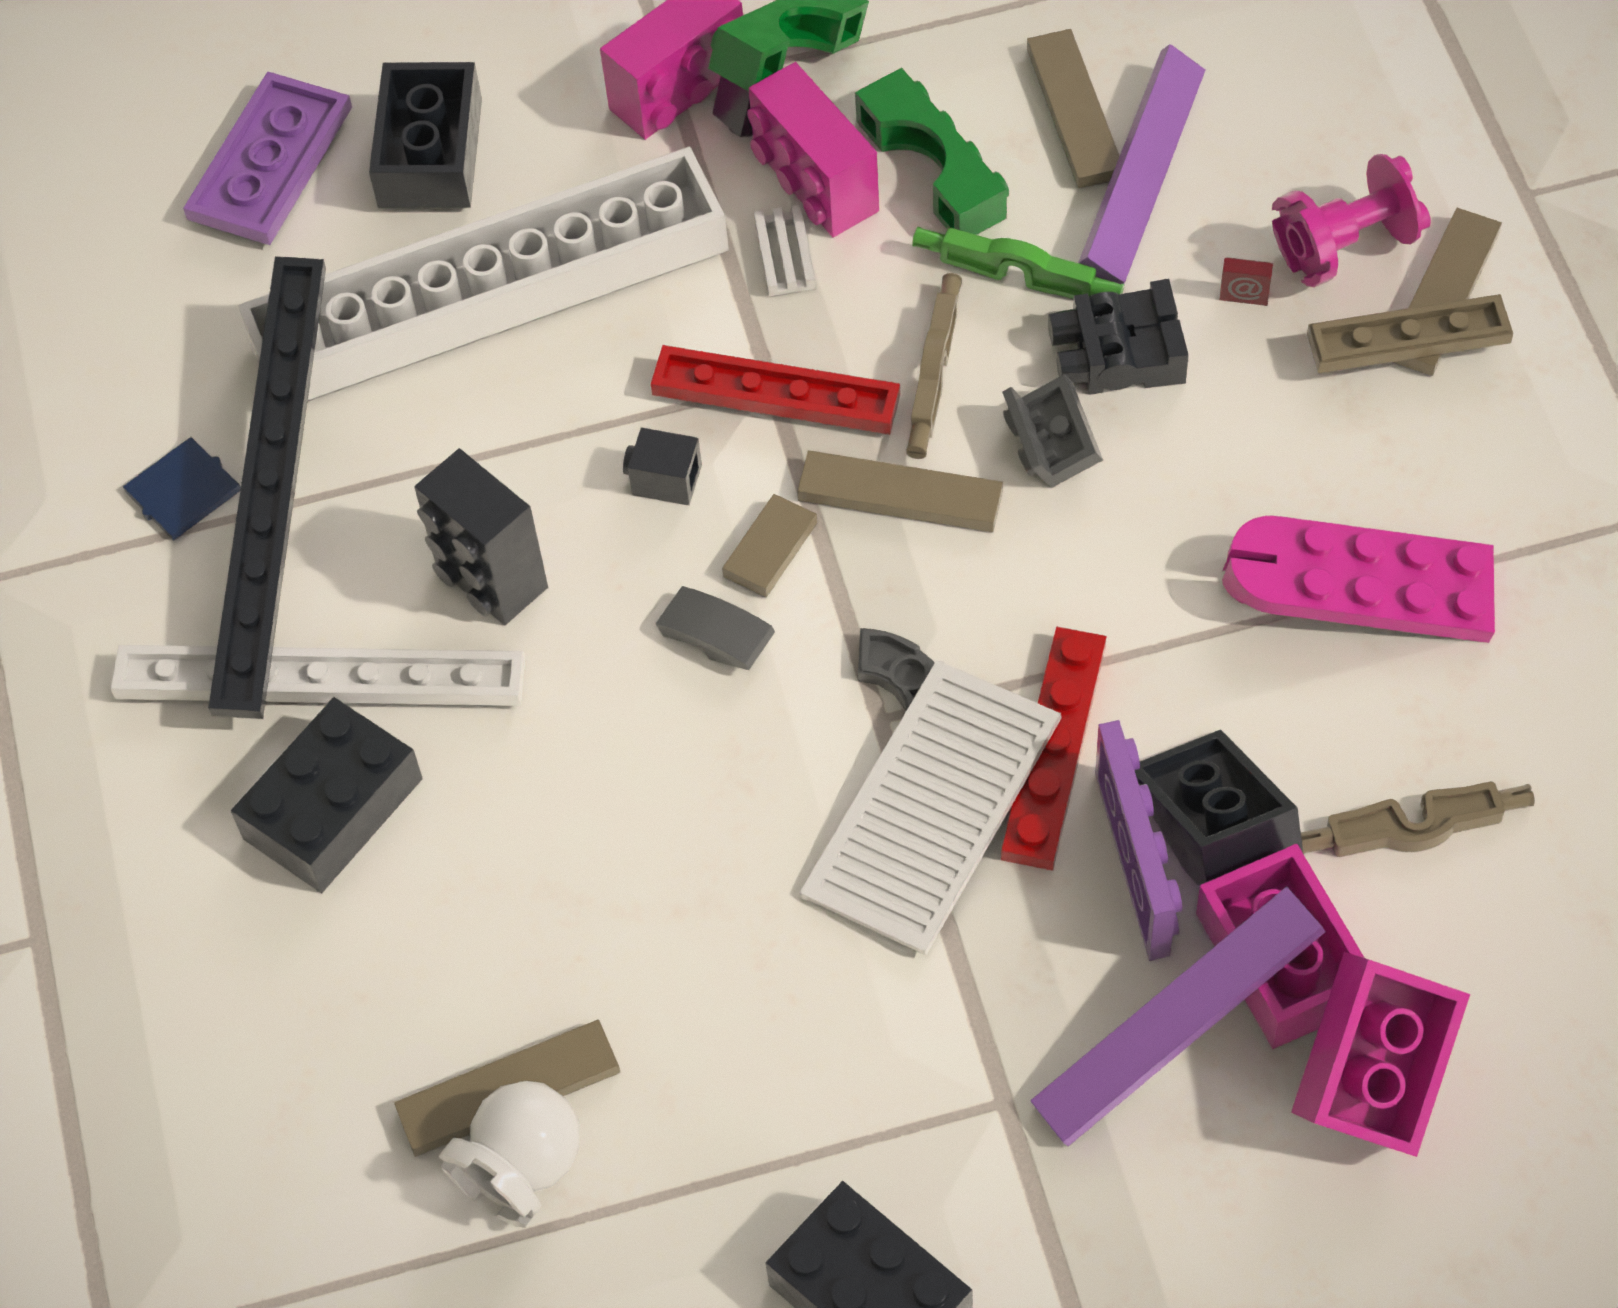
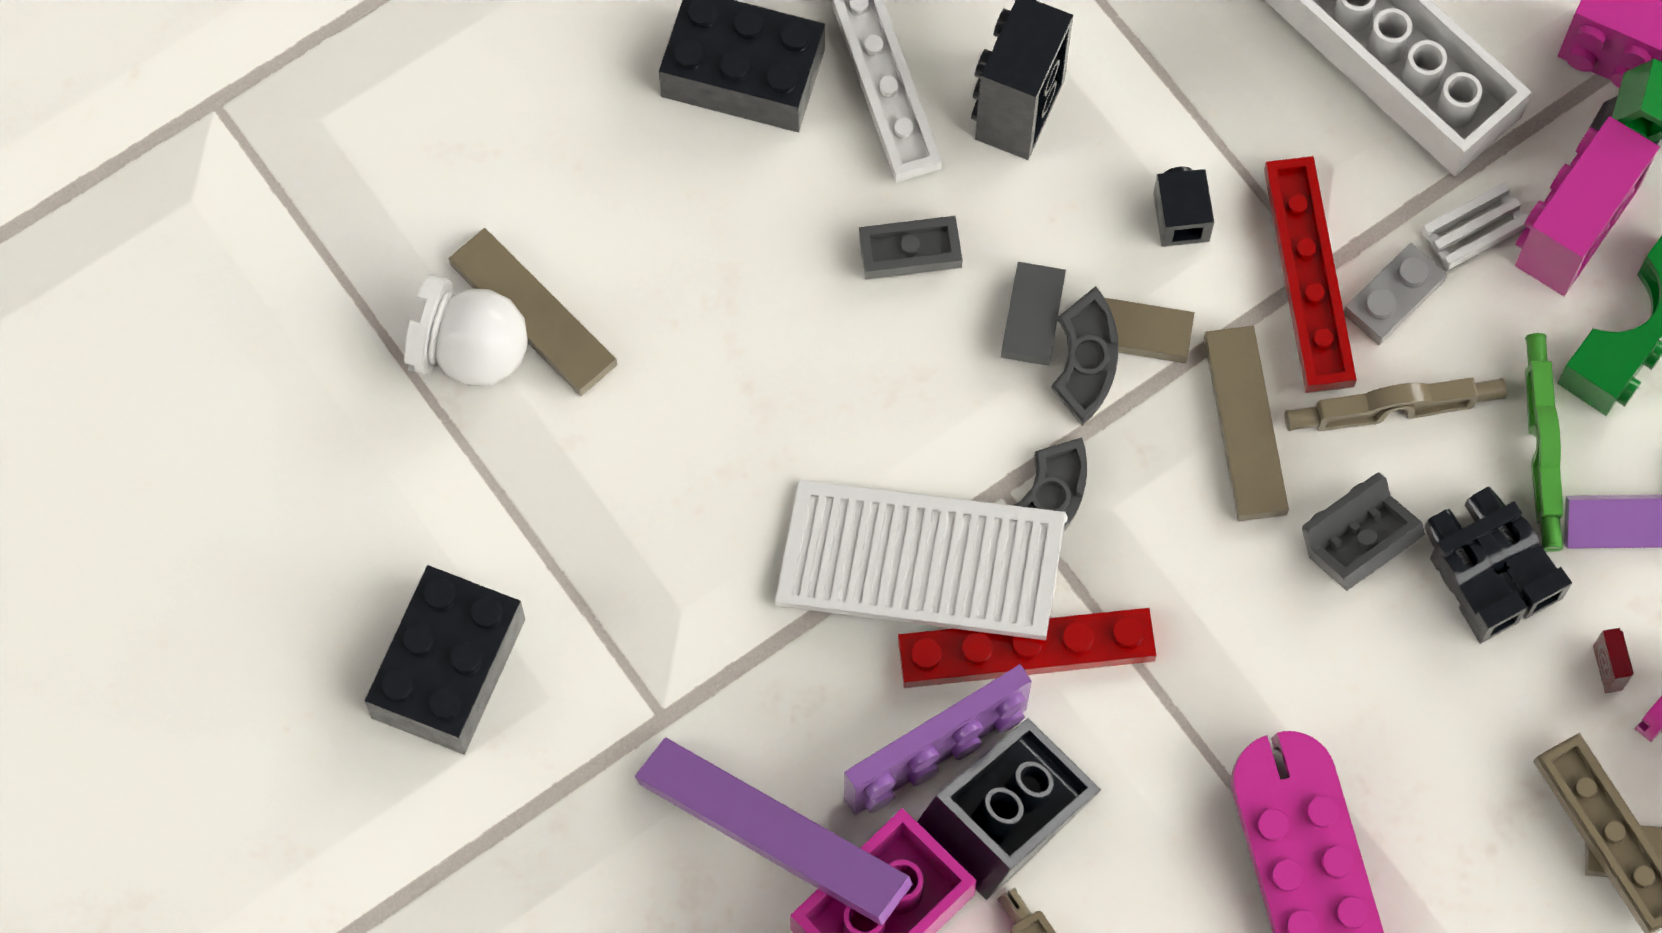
camera: 65 degrees right, 10 degrees up
none -> dark grey plate [859,216,963,280]
none -> dark grey tile [1051,286,1118,426]
none -> light grey plate [1344,243,1447,346]

